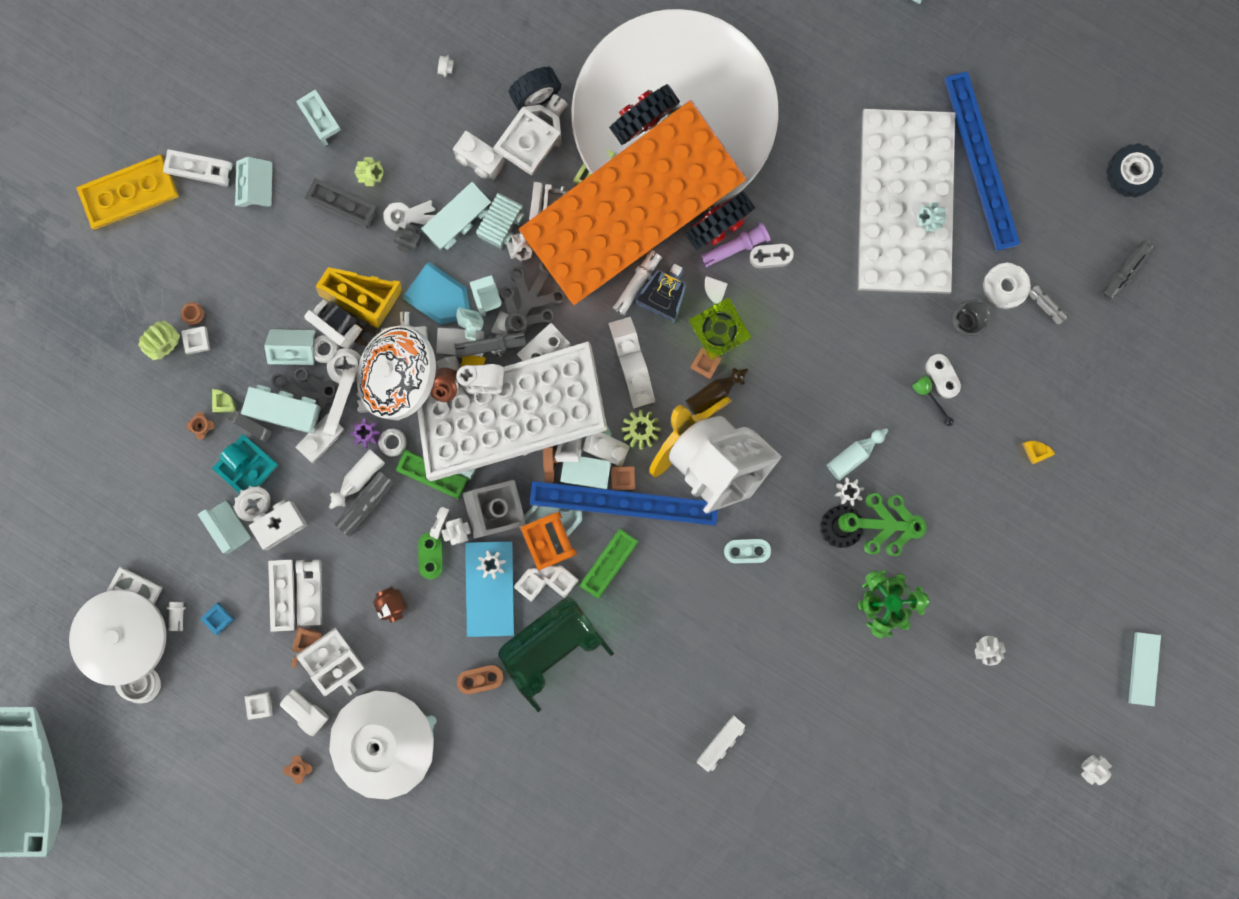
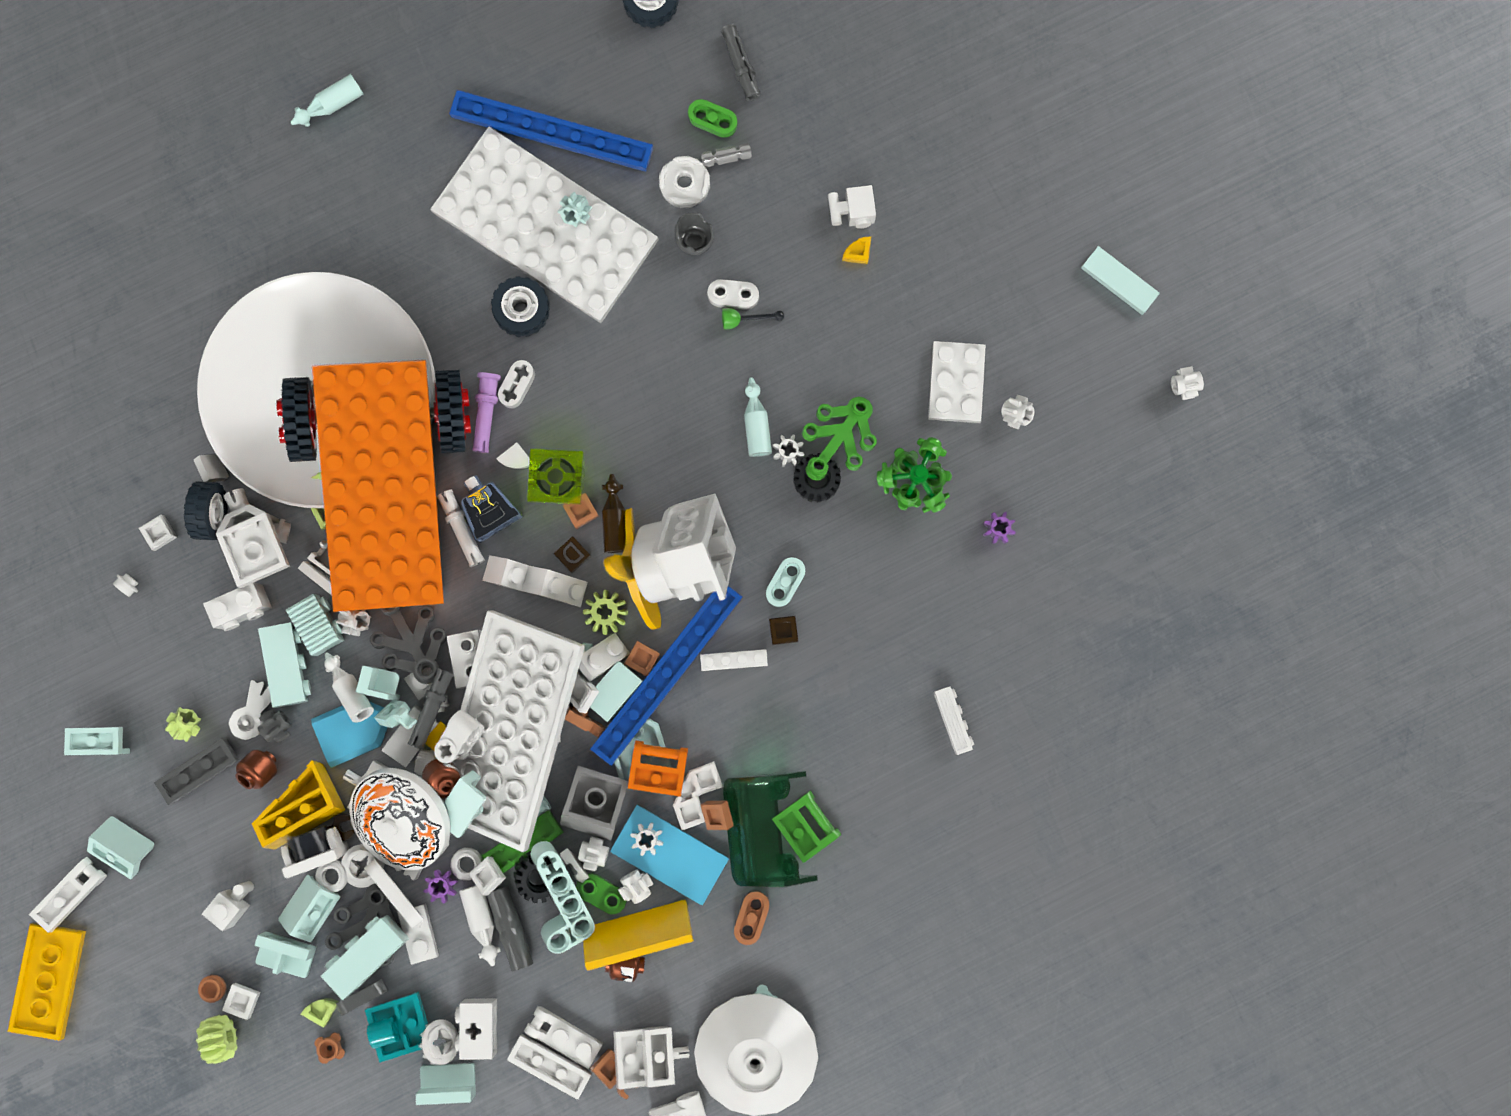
camera: 60 degrees left, 0 degrees up
bright green plate [579,528,639,599] -> none
none -> white tile [139,514,177,551]
none -> white tile [194,454,229,482]
none -> white brick [202,881,254,931]
none -> copper head [235,750,277,789]
none -> light aqua panel [254,931,317,978]
none -> white plate [273,519,291,544]
none -> white wheel [324,652,374,723]
none -> light aqua panel [444,771,486,838]
none -> white tile [469,857,506,896]
none -> black wheel [491,276,550,337]
none -> black tyre [513,851,562,903]
none -> light aqua beam [531,841,595,954]
none -> dark brown tile [554,536,591,573]
none -> yellow tile [583,899,693,971]
none -> white gear [618,870,653,904]
none -> bright green plate [688,99,737,138]
none -> white piece [700,649,768,671]
none -> nougat plate [701,801,734,830]
none -> dark brown tile [769,616,798,645]
none -> bright green plate [772,790,842,863]
none -> white brick [828,185,876,228]
none -> white plate [928,341,986,423]
none -> medium lavender gear [983,512,1016,544]

